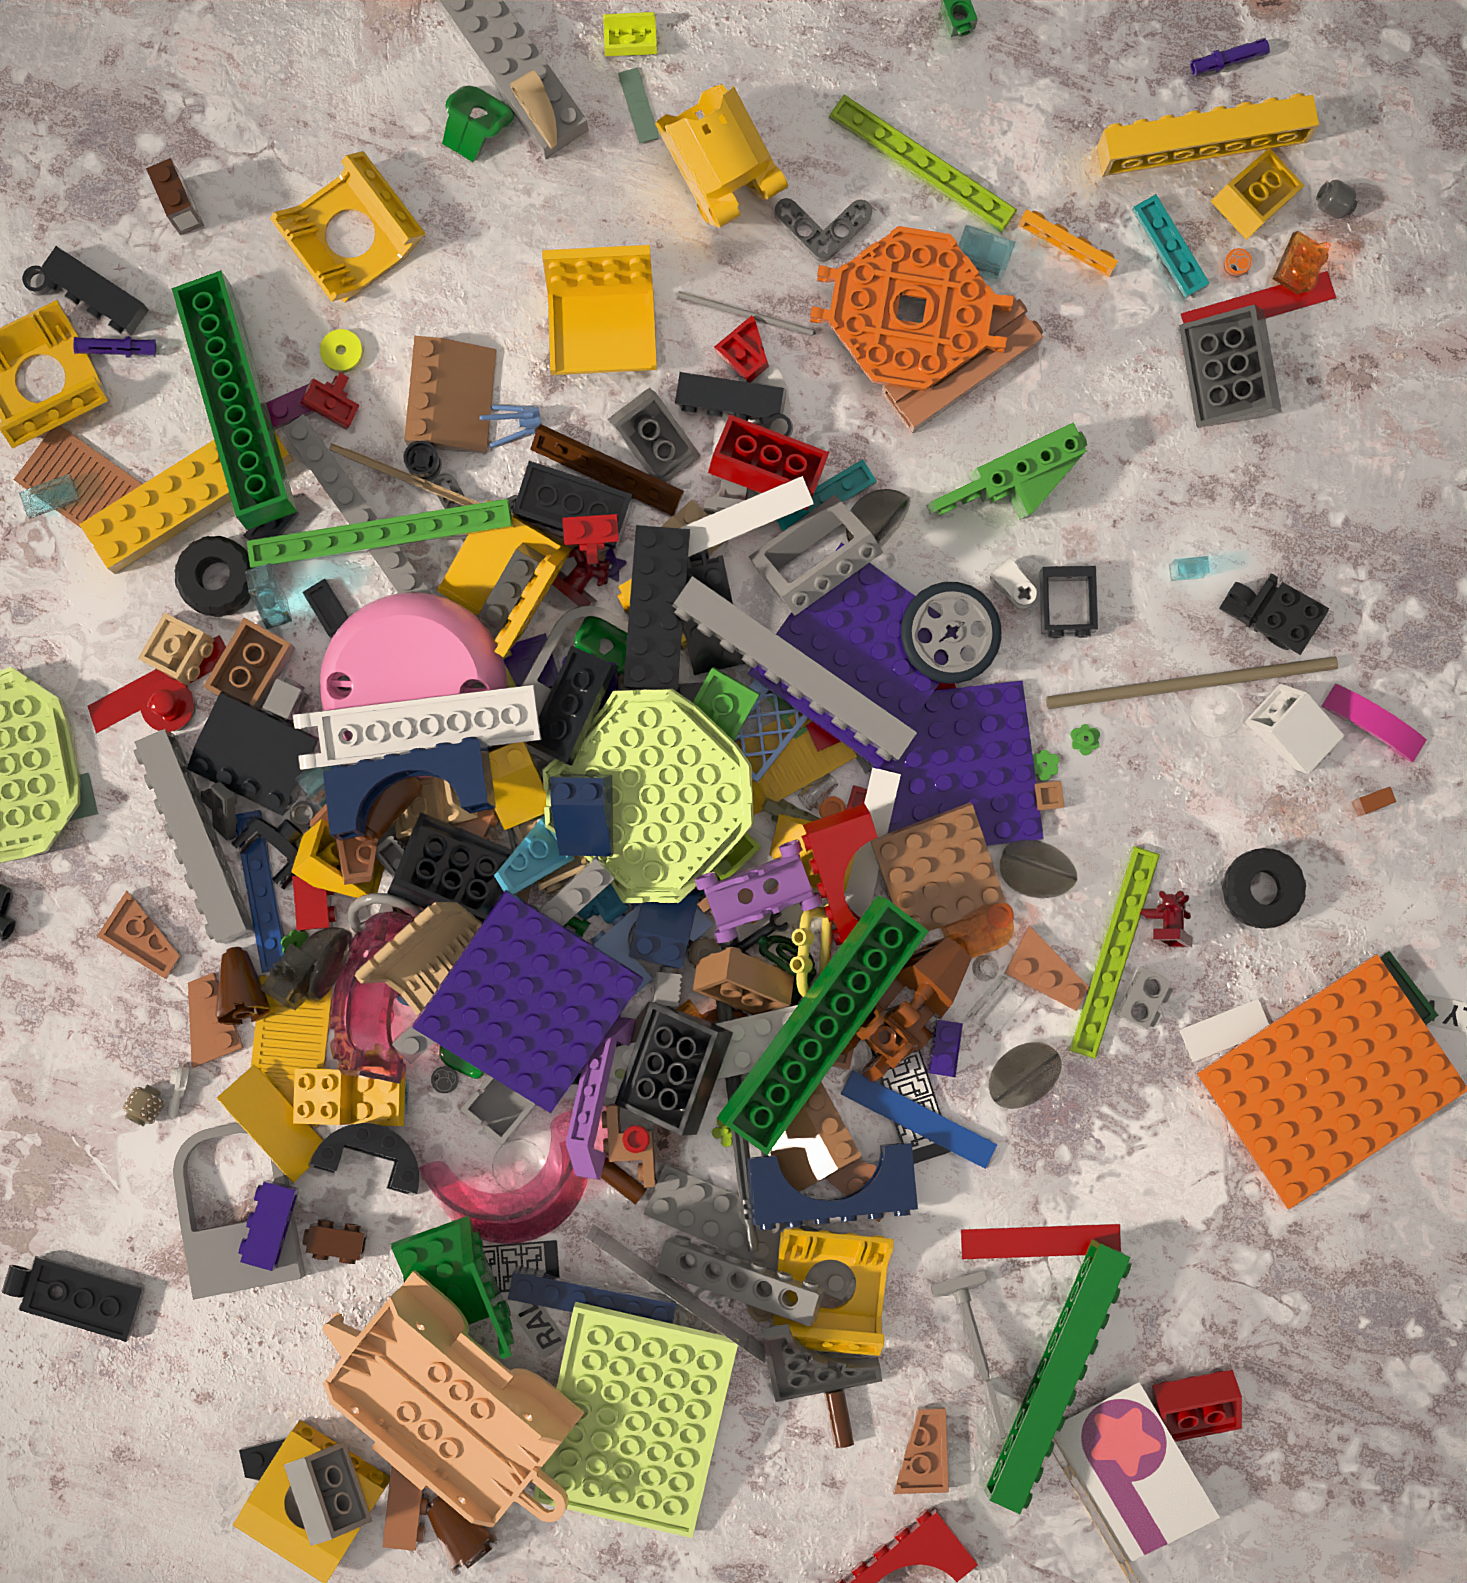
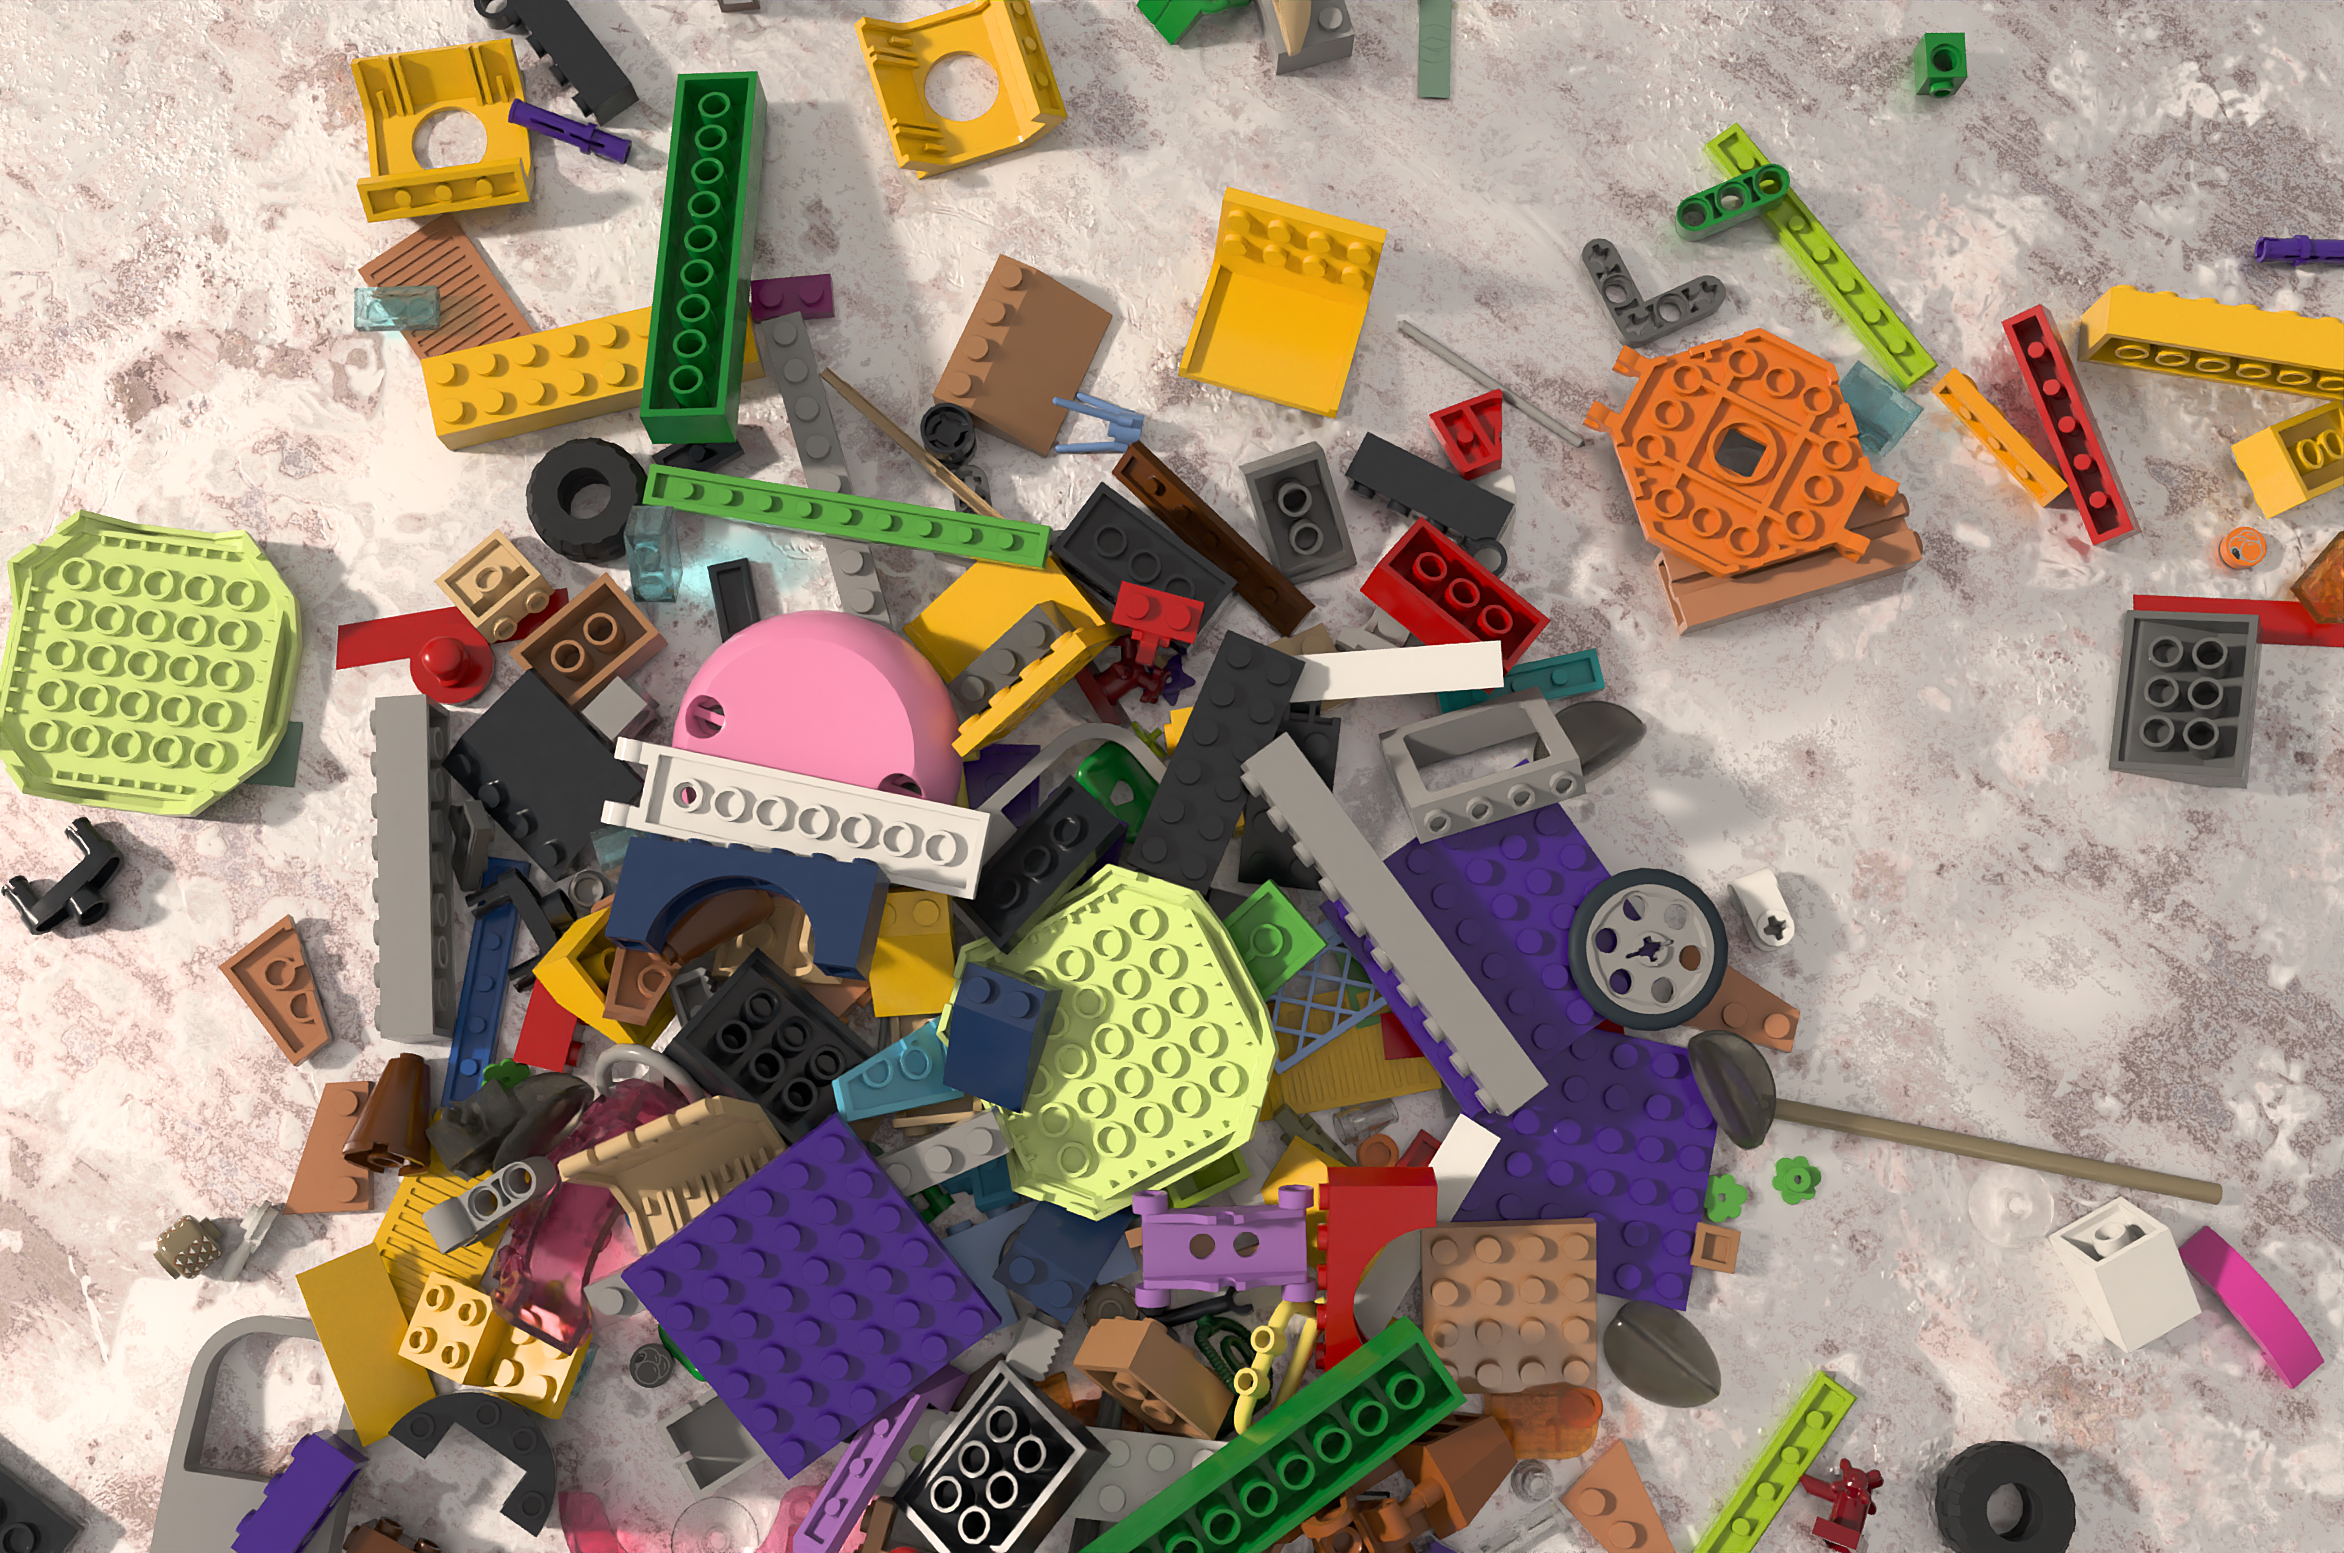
camera: 20 degrees right, 5 degrees down
red hinge [300,372,359,430] -> none
neon yellow piece [320,329,363,373] -> none
yellow piece [655,84,788,228] -> none
bright green wedge [926,422,1088,520] -> none
black window [1039,566,1098,638] -> none
teal plate [1132,194,1210,299] -> none
clear light blue piece [1169,556,1210,581] -> none
black plate [1219,574,1329,655] -> none
dark orange piece [1351,786,1397,817] -> none
none -> light grey piece [421,1156,556,1255]
none -> lime plant [1131,721,1167,758]
none -> nougat wing [1669,945,1800,1053]
none -> green beam [1675,163,1790,242]
none -> clear smoke piece [1688,1030,1776,1151]
none -> red brick [2001,304,2142,549]

